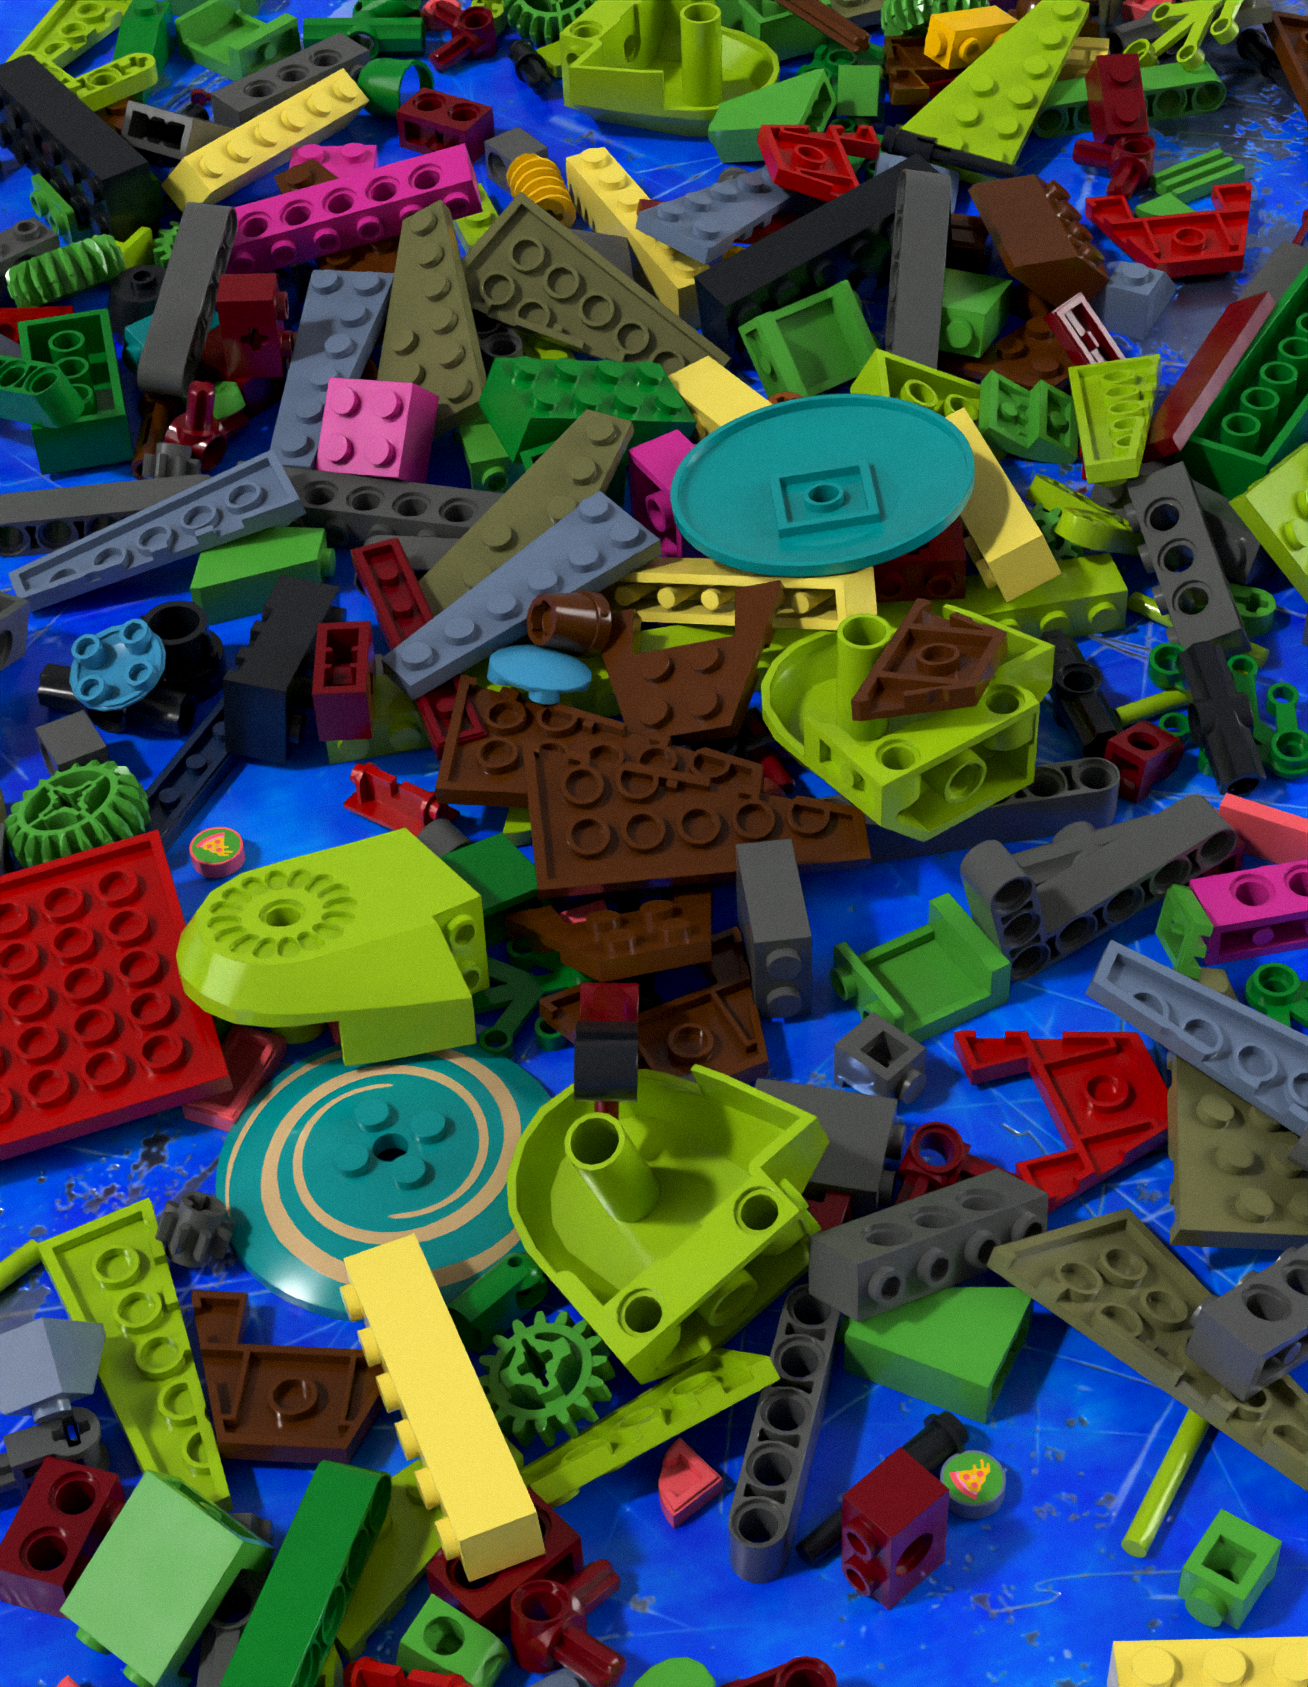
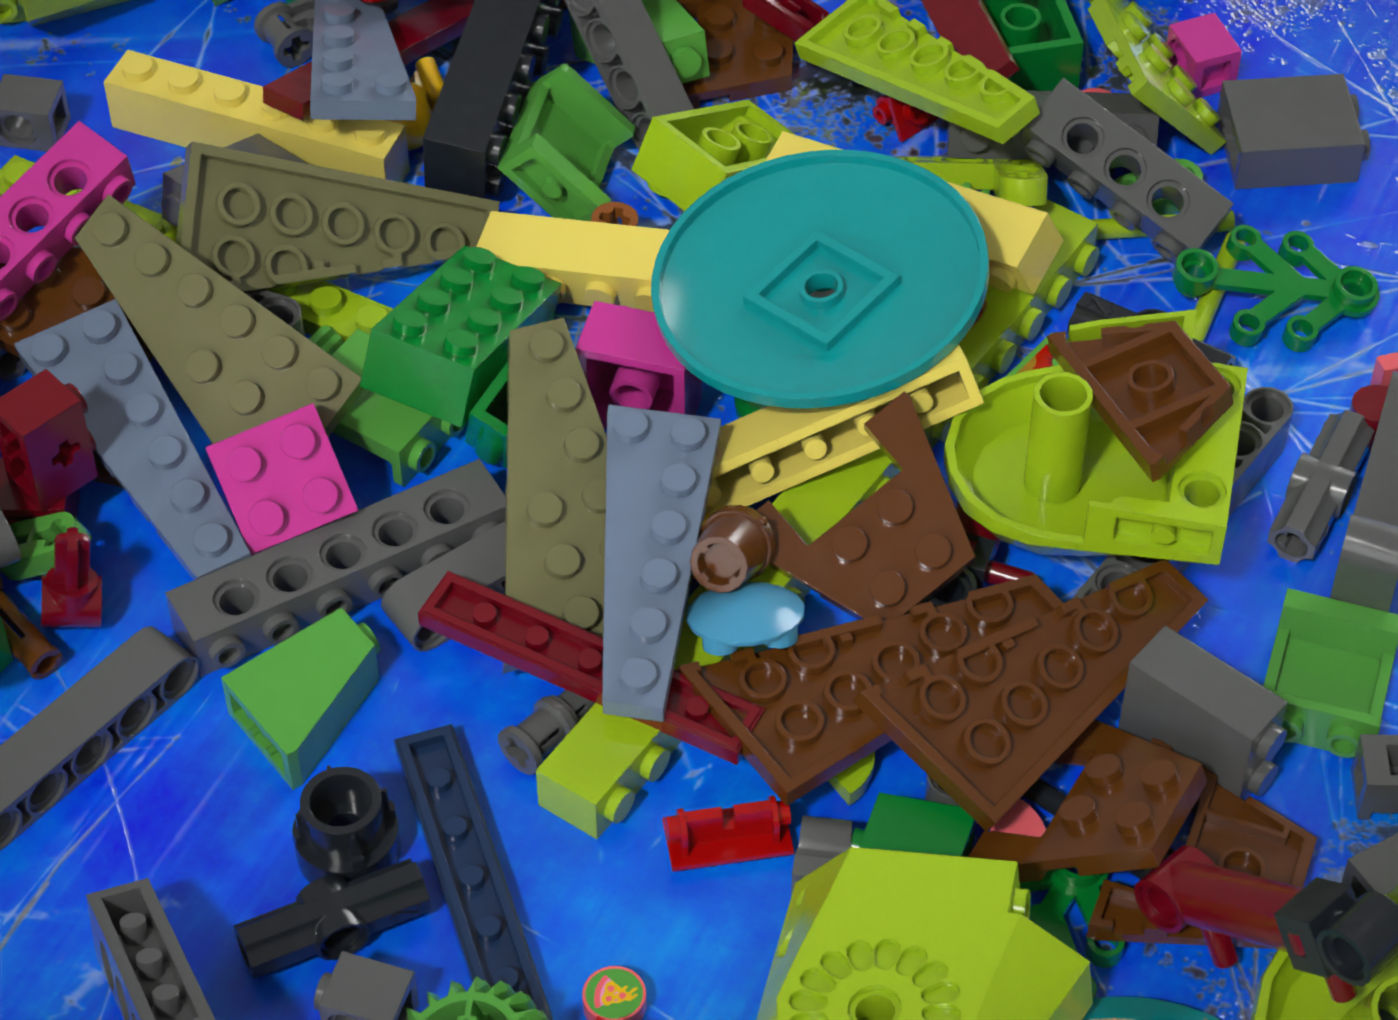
camera: 45 degrees left, 5 degrees up
sand blue wing [8,449,306,613] -> none
dark azure dish [69,618,166,712] -> none
dark grey gear [142,443,202,479] -> none
black wedge [223,575,347,764] -> none
dark red brick [312,621,376,741] -> none
yellow piece [506,153,576,229] -> none
bright green slope [978,370,1078,464] -> none
dark red leg [1103,720,1185,804] -> none
black piece [1176,640,1267,798] -> none

